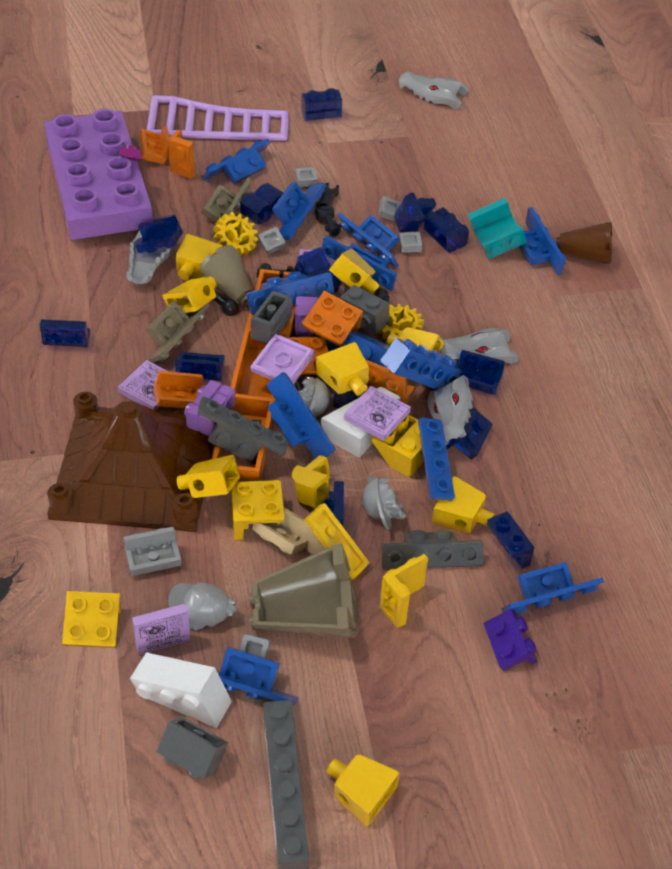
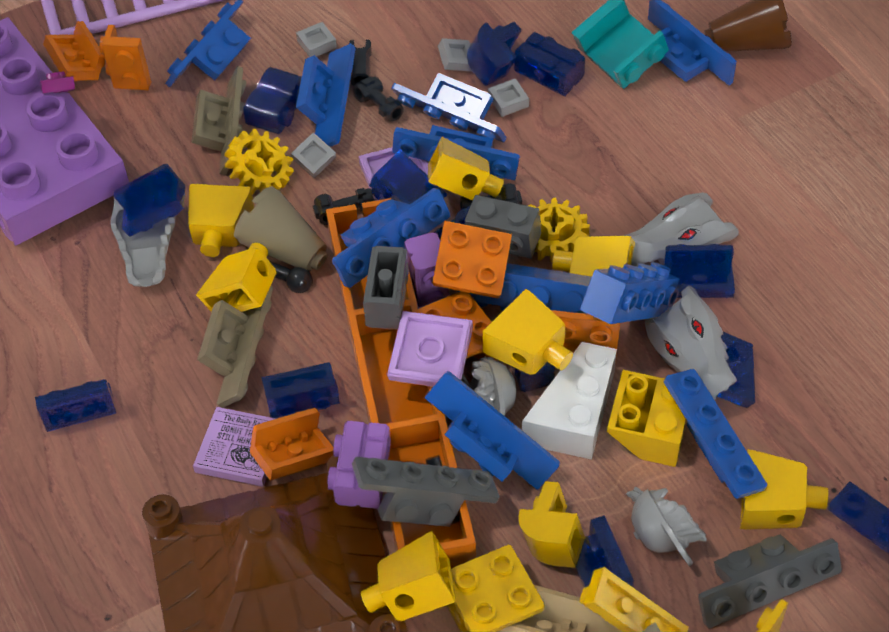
camera: 15 degrees left, 5 degrees up
lavender tile [344,386,411,441] -> none

